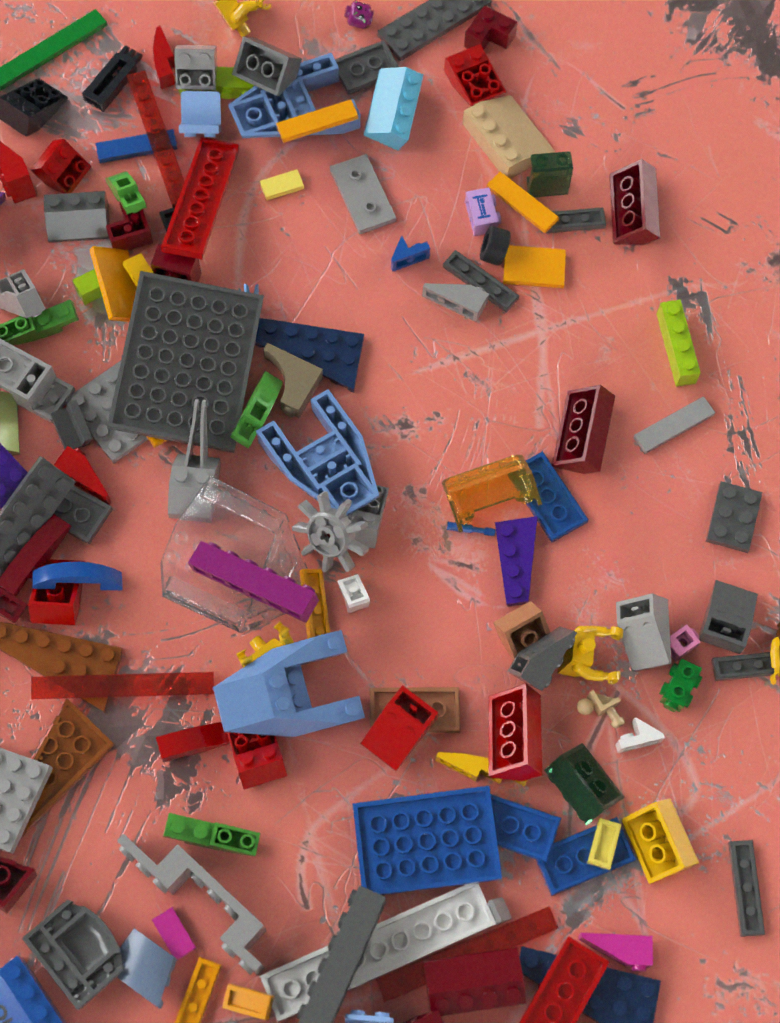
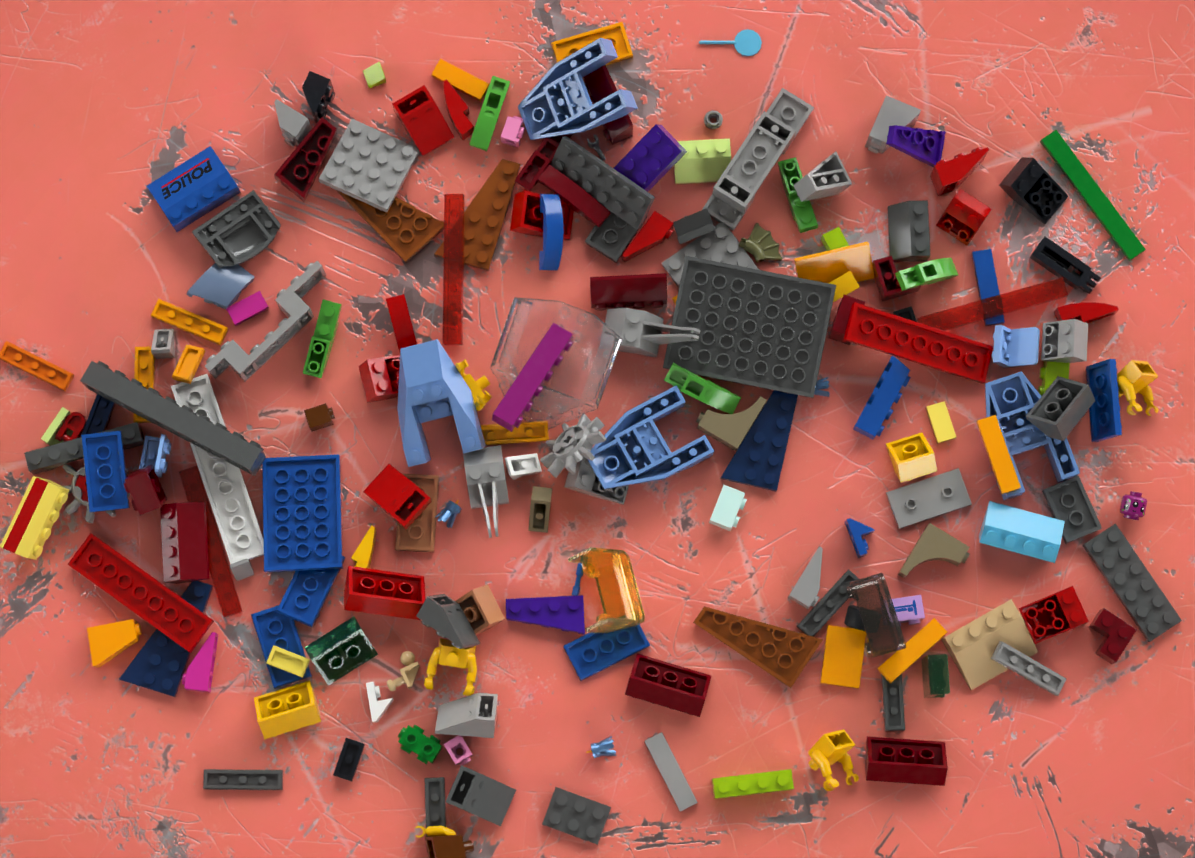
camera: 95 degrees right, 10 degrees up
none -> reddish brown brick [304,403,335,432]
none -> black plate [333,738,365,782]
none -> flat silver piece [435,500,462,528]
none -> light grey slope [463,445,509,538]
none -> dark tan slope [528,486,552,533]
none -> flat silver piece [586,736,617,758]
none -> dark red slope [590,273,667,311]
none -> dark orange wing [693,606,823,688]
none -> light aqua brick [709,485,747,531]
none -> olive arm [739,223,783,263]
none -> yellow torso [808,729,859,791]
none -> clear smoke windscreen [845,573,906,658]
none -> blue wedge [853,356,911,440]
none -> yellow slope [886,433,937,482]
none -> dark tan arch [898,523,970,578]
none -> light grey tile [991,641,1066,696]
none -> blue plate [1086,359,1122,442]

